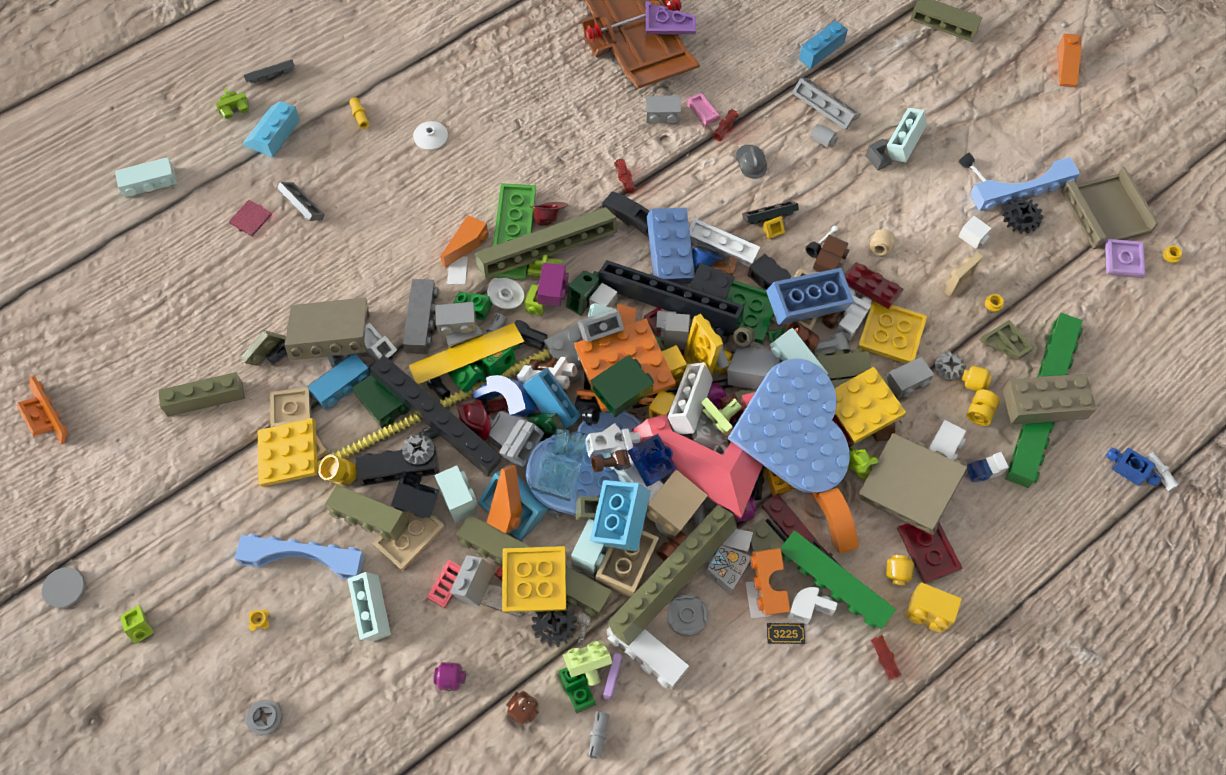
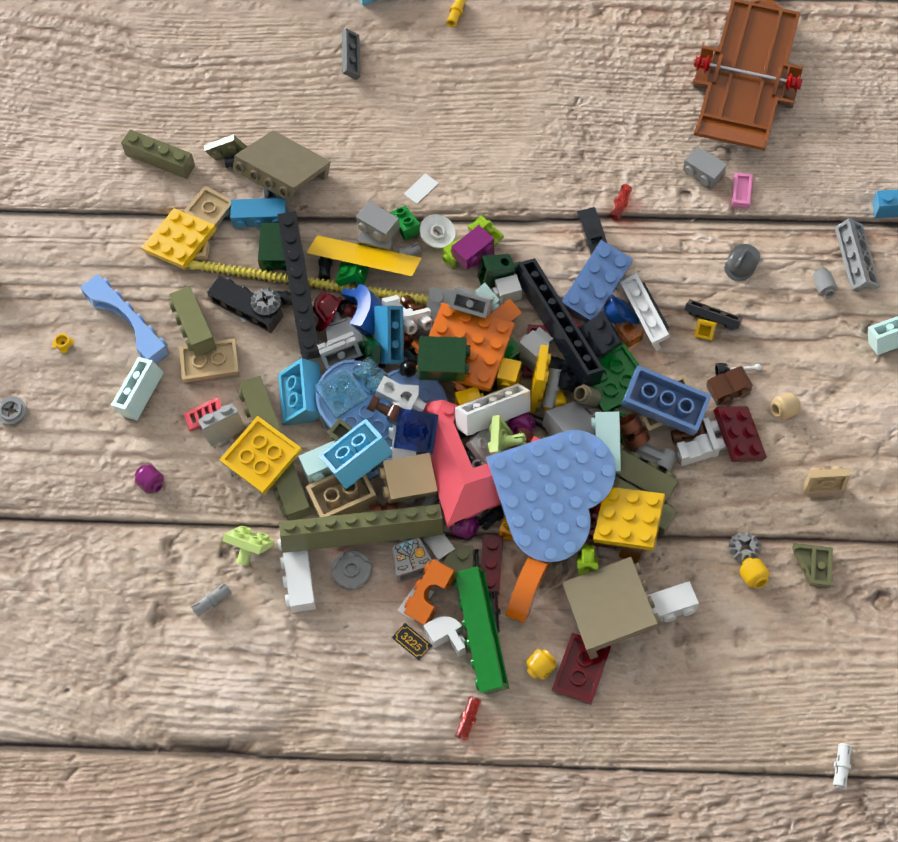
camera: 45 degrees right, 0 degrees up
orange bracket [17,375,68,444] -> none
clear pink piece [229,200,272,237] -> none
yellow wheel [319,455,357,486] -> none
white brick [365,322,397,361] -> none
black brick [390,471,439,518] -> none
flat silver brick [403,279,439,354] -> none
white dish [414,121,448,150] -> none
light aqua brick [435,466,478,523] -> none
orange slope [440,215,489,267] -> none
olive brick [475,207,617,279] -> none
green torso [476,344,520,376] -> none
orange slope [486,464,522,533] -> none
bright green plate [490,183,536,280] -> none
copper head [506,691,539,724] -> none
black piece [515,320,548,350] -> none
dark red piece [530,202,568,226] -> none
black gear [532,604,577,647] -> none
green slope [558,667,596,714] -> none
clear hand [577,613,591,645] -> none
lavender tile [603,653,622,701] -> none
medium lavender wing [646,1,696,35] -> none
clear red pin [713,109,738,141] -> none
black hinge [748,253,791,291] -> none
yellow plate [857,301,927,364] -> none
dark grey panel [866,139,892,170] -> none
light grey brick [887,357,934,398] -> none
yellow brick [904,582,962,632] -> none
white brick [958,216,991,249] -> none
yellow wheel [966,390,1000,426] -> none
leg [966,452,1009,482] -> none
yellow plate [985,294,1004,312] -> none
dark tan brick [1002,374,1097,425] -> none
green brick [1005,313,1083,488] -> none
blue piece [1106,447,1161,486] -> none

